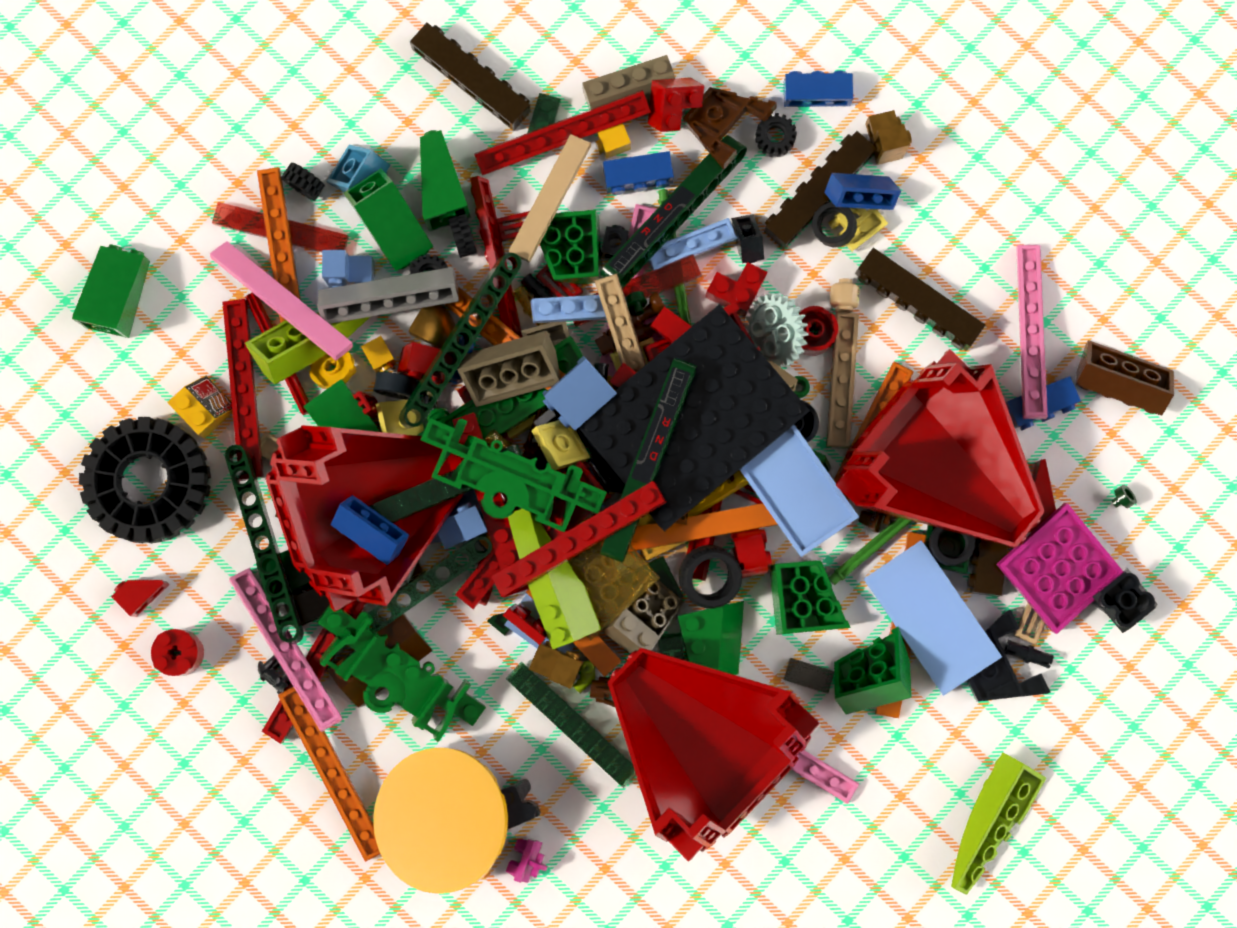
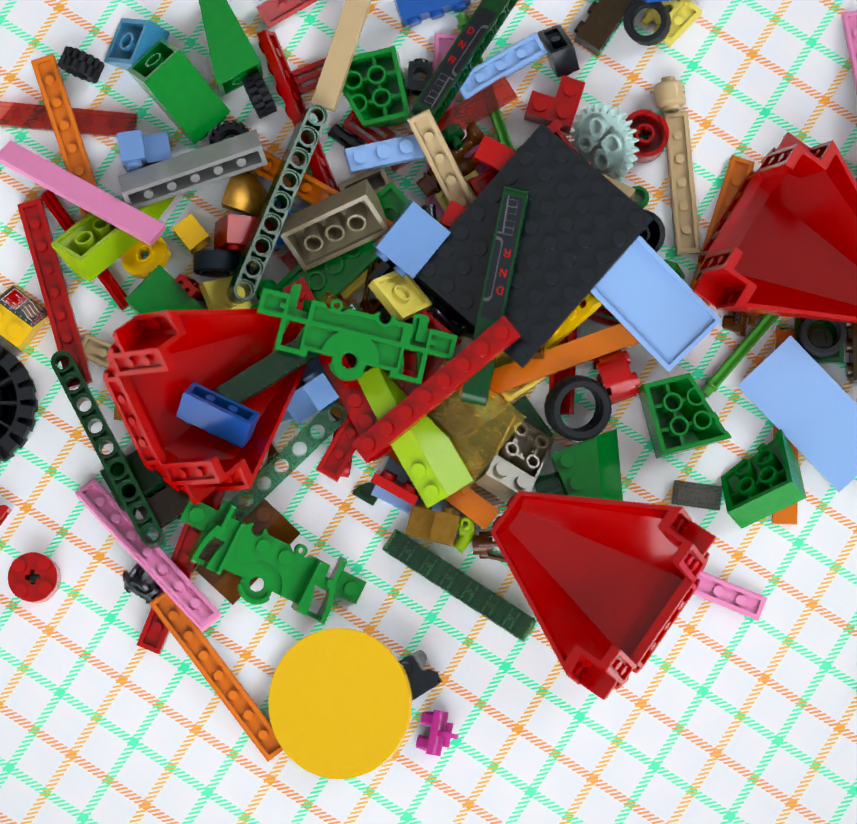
camera: 10 degrees left, 0 degrees up
clear yellow pin [512,285,549,326] -> none
dark brown brick [855,247,986,351] -> none

